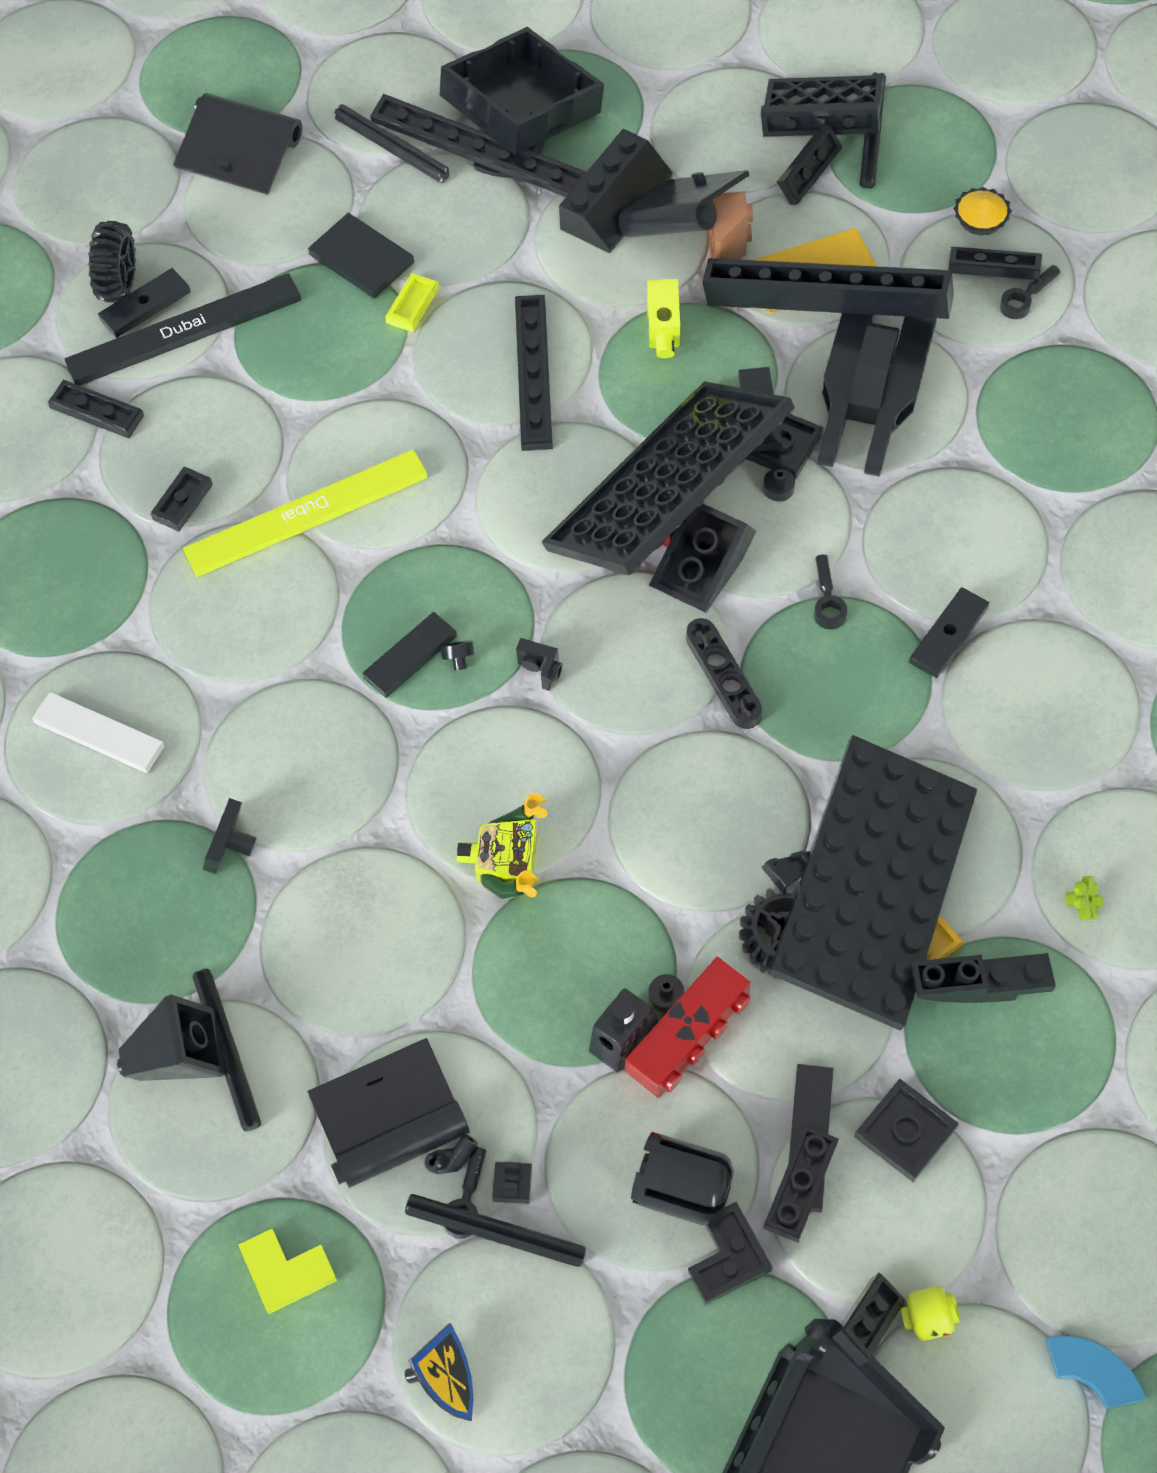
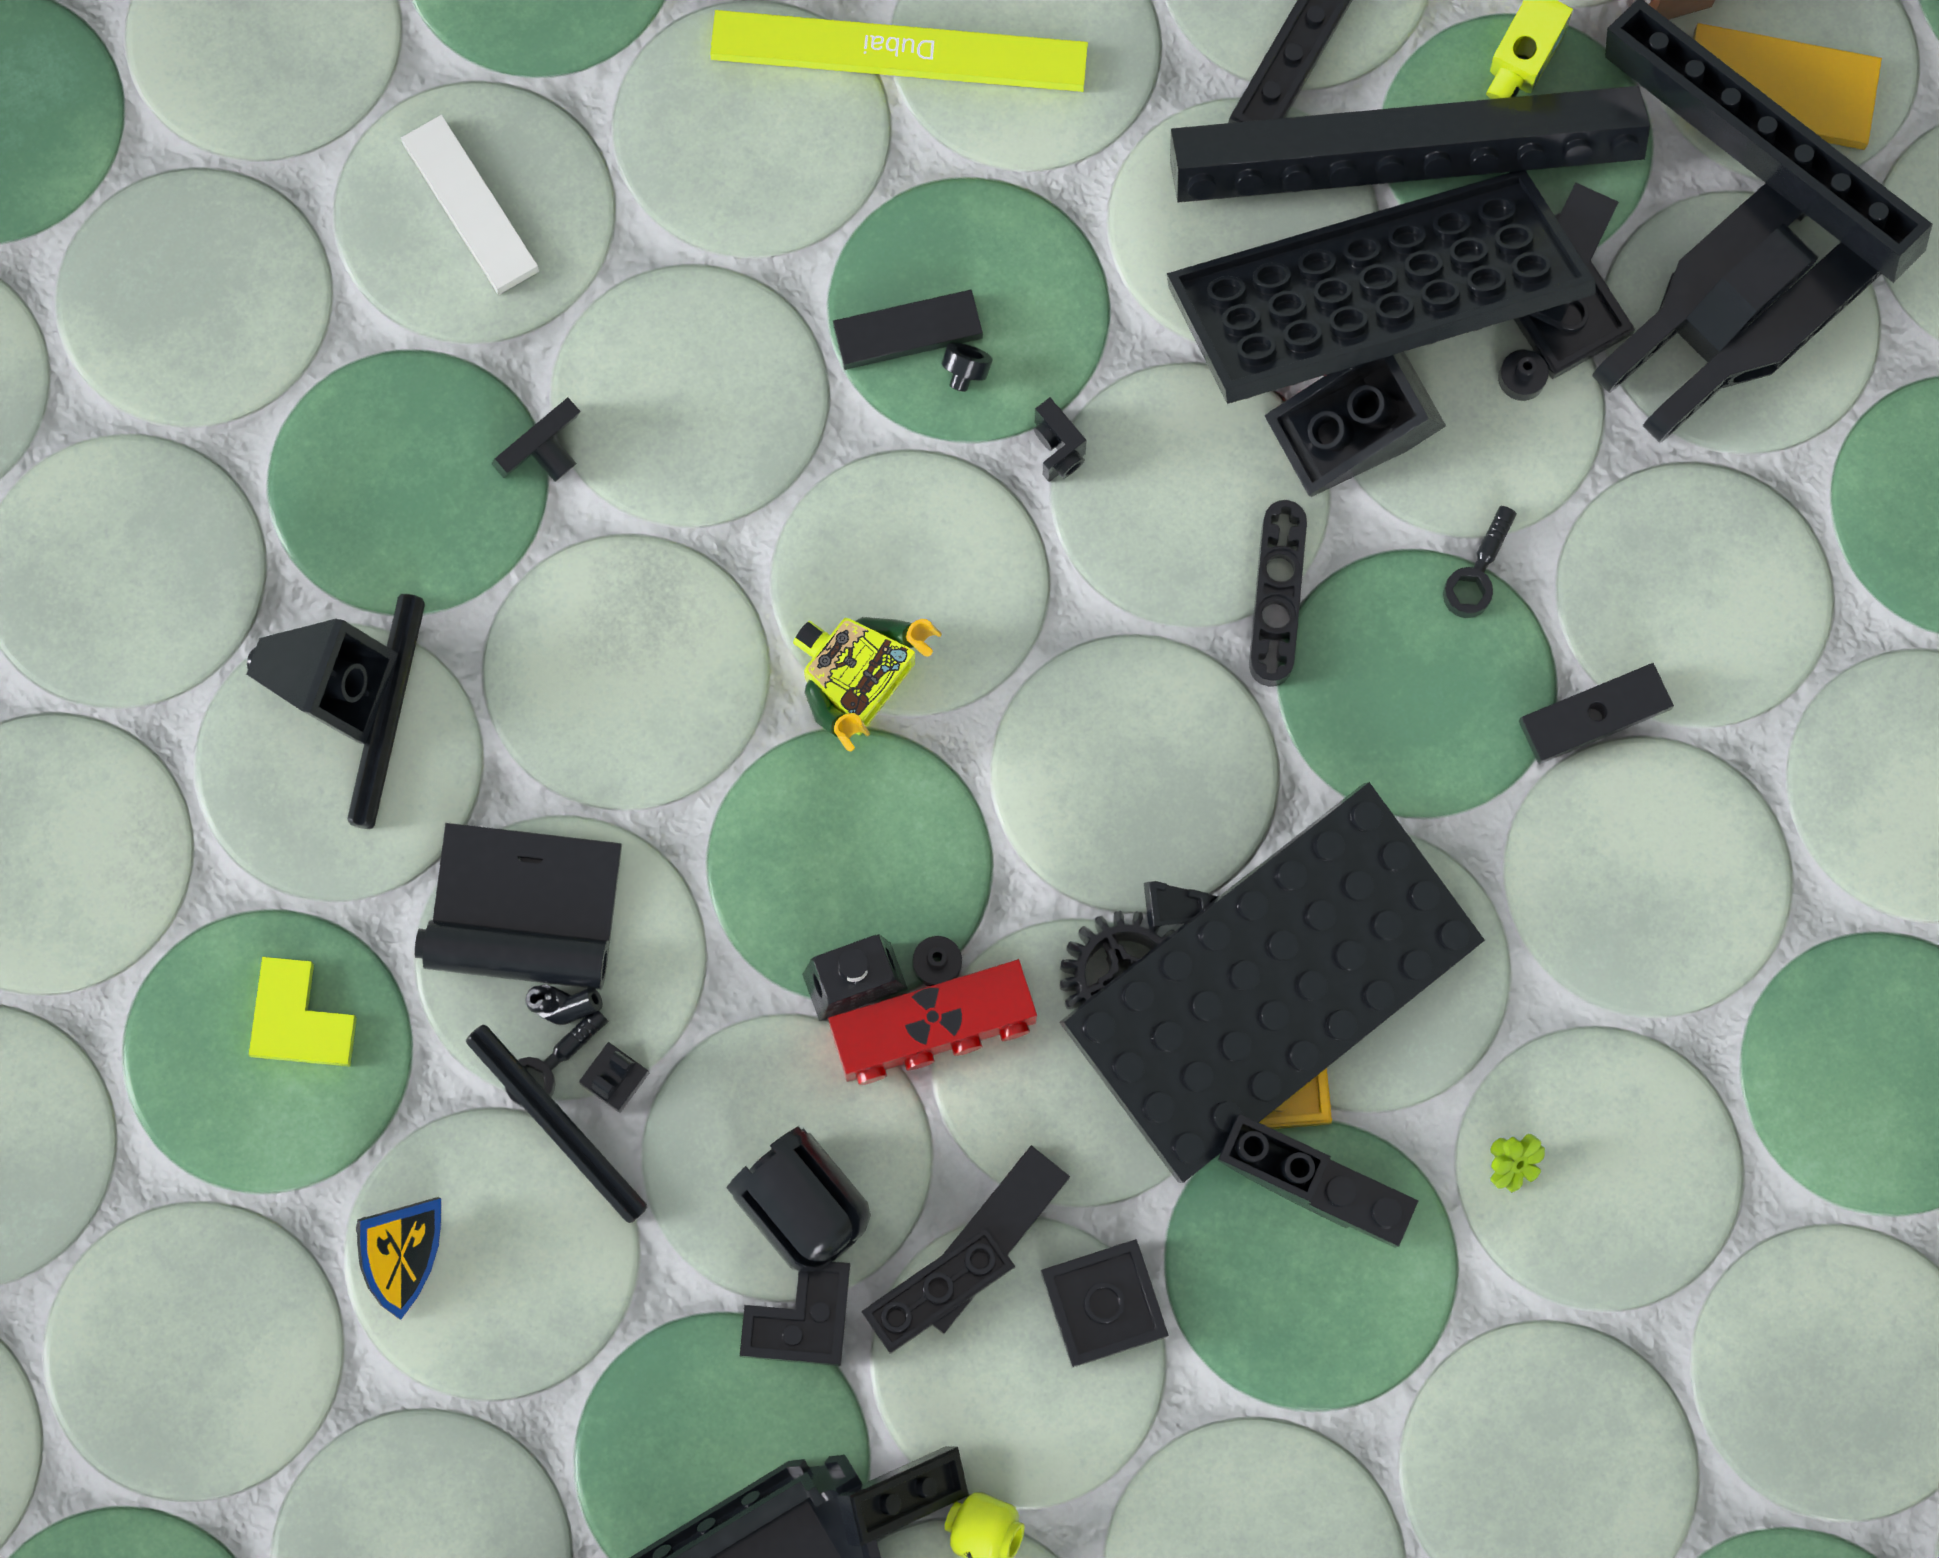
camera: 25 degrees right, 15 degrees up
none -> black brick [1170,86,1650,203]

